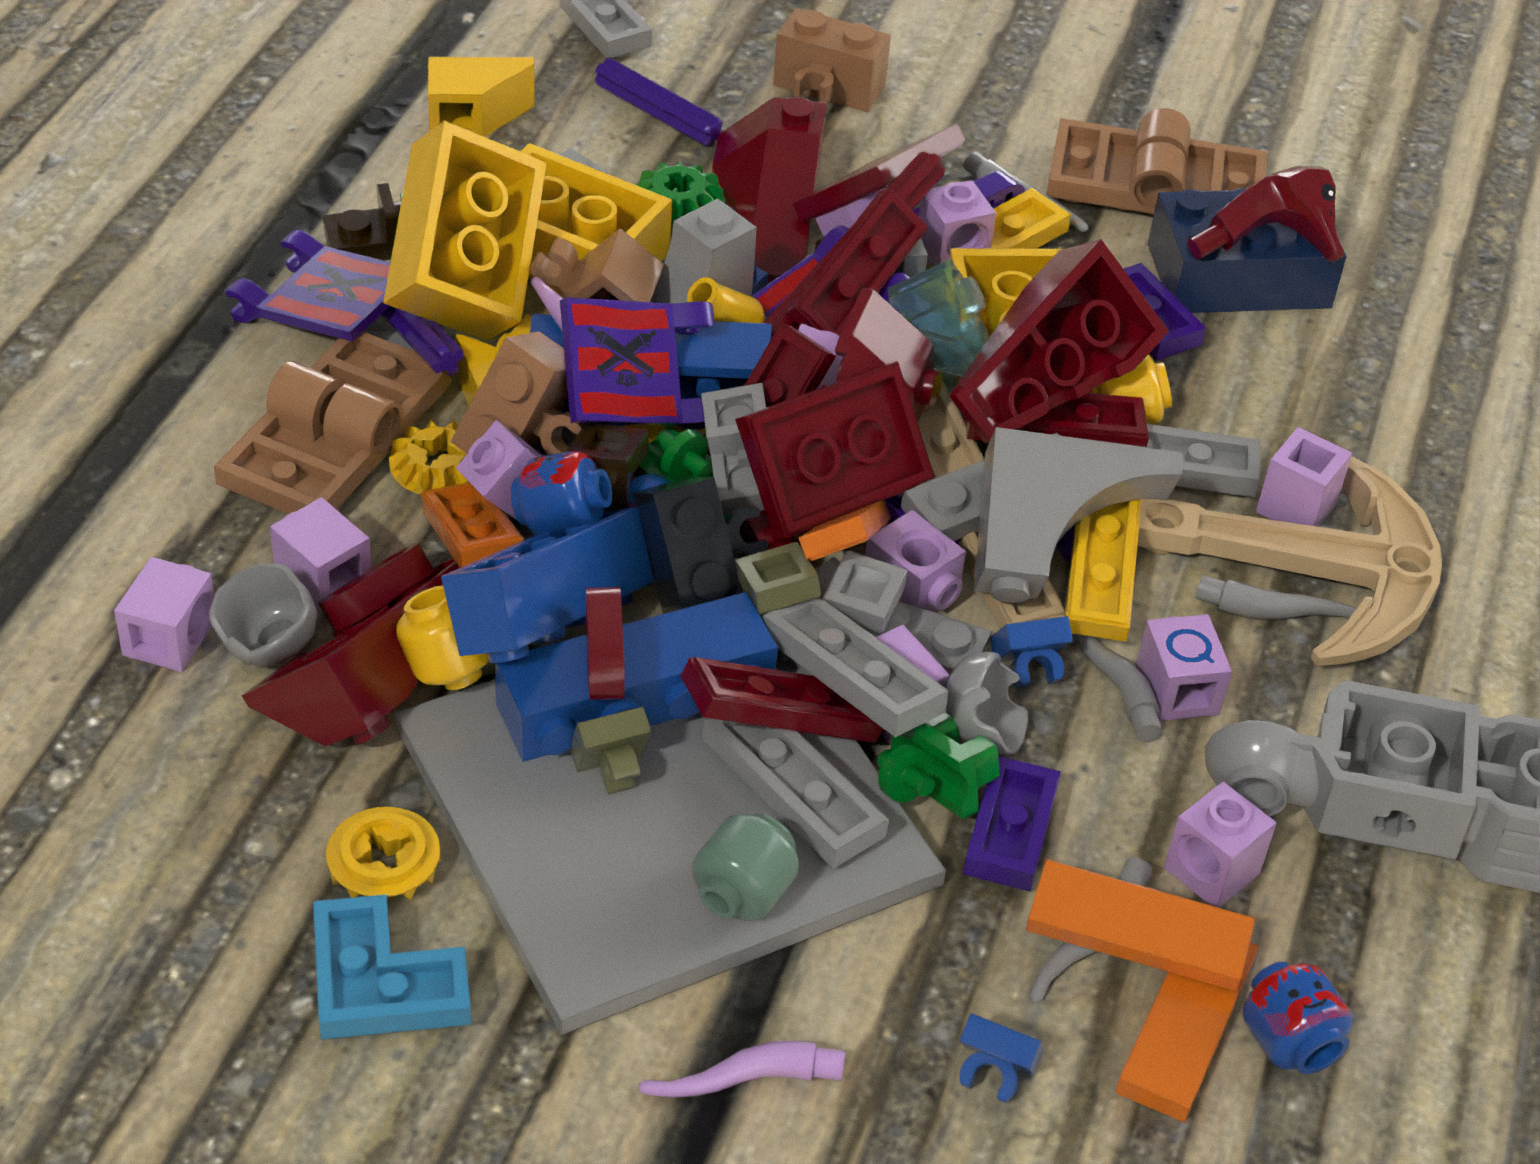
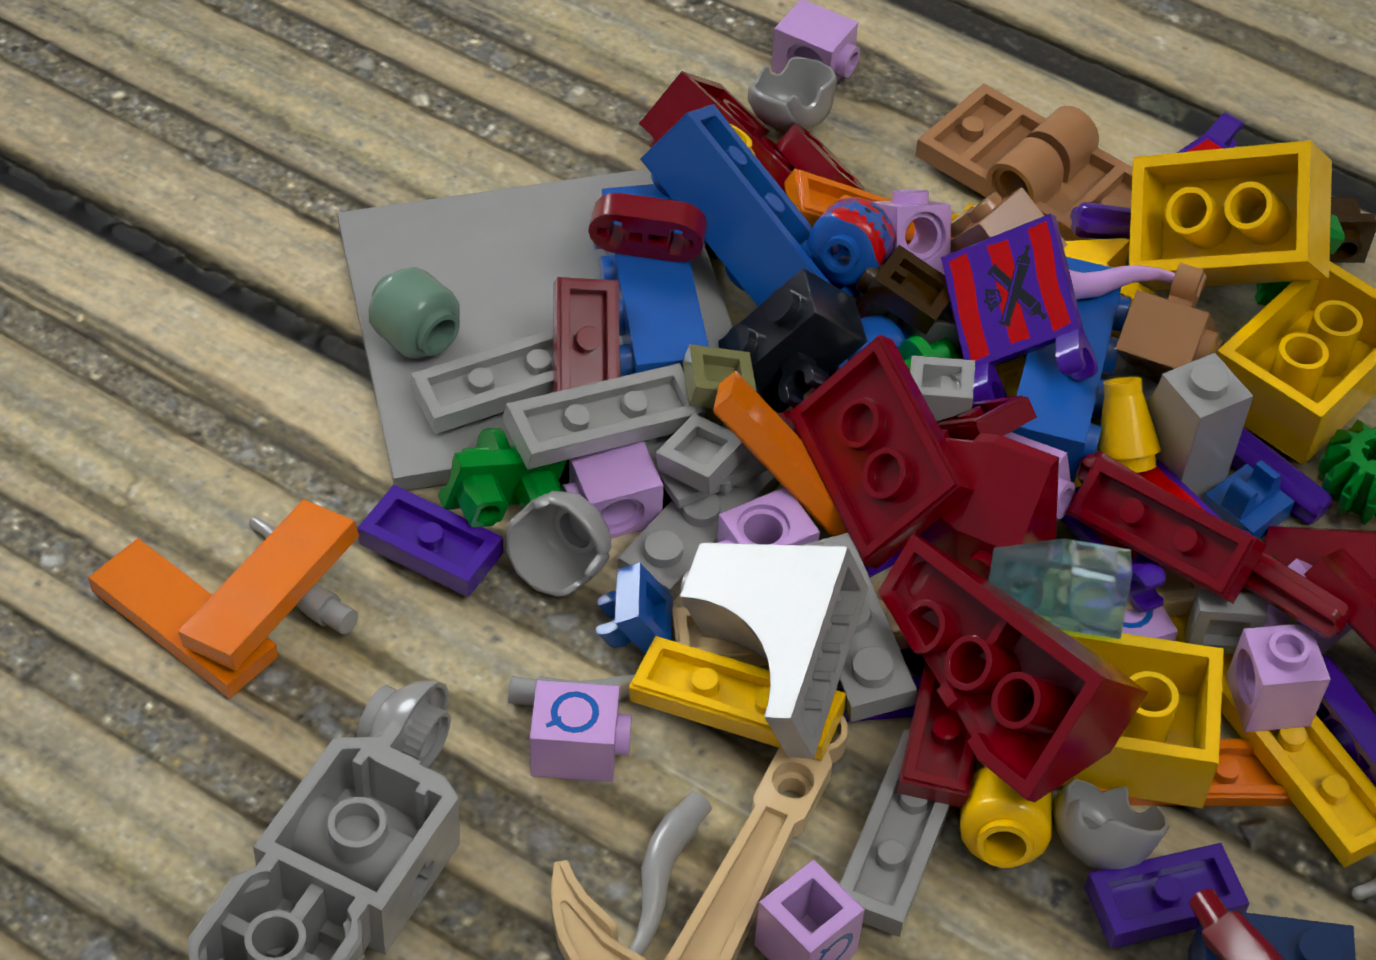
camera: 105 degrees right, 5 degrees up
lavender brick [270,497,372,613] -> none
dark azure plate [313,894,471,1040] -> none
yellow gear [326,807,441,901] -> none
olive tile [570,707,652,794] -> none
lavender animal [638,1041,845,1097] -> none
blue tile [960,1013,1045,1104] -> none
lavender brick [1164,781,1277,908] -> none
blue head [1243,962,1353,1074] -> none

